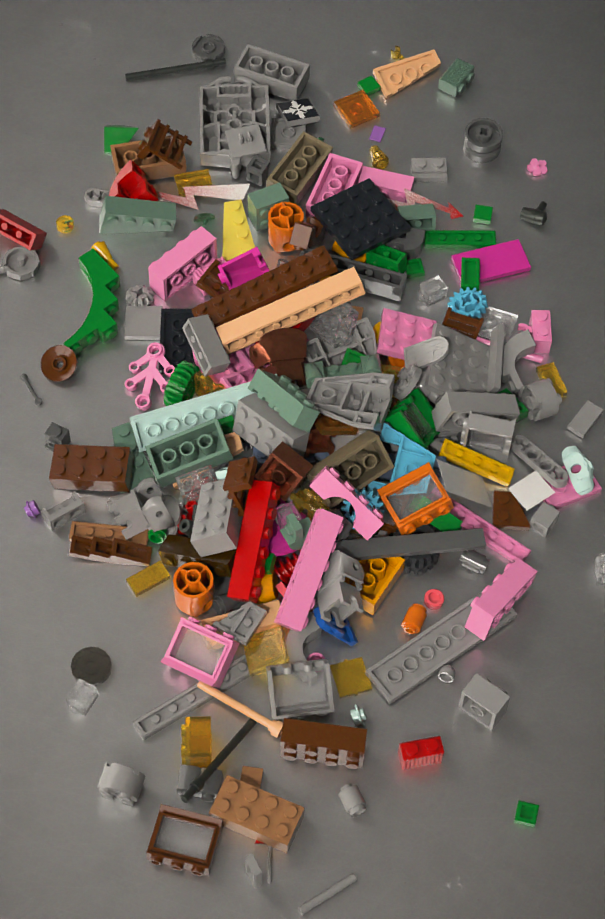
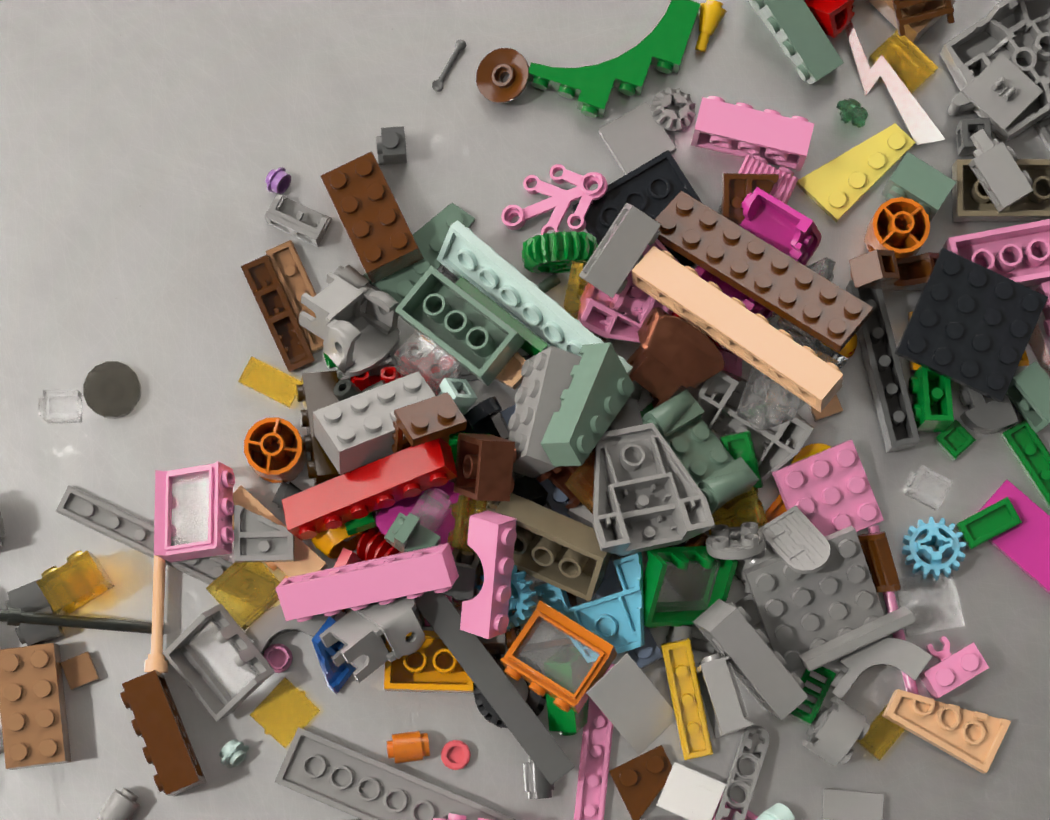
camera: 60 degrees right, 20 degrees up
none -> light nougat wing [882,689,1011,774]
none -> light grey hinge [968,129,1033,212]

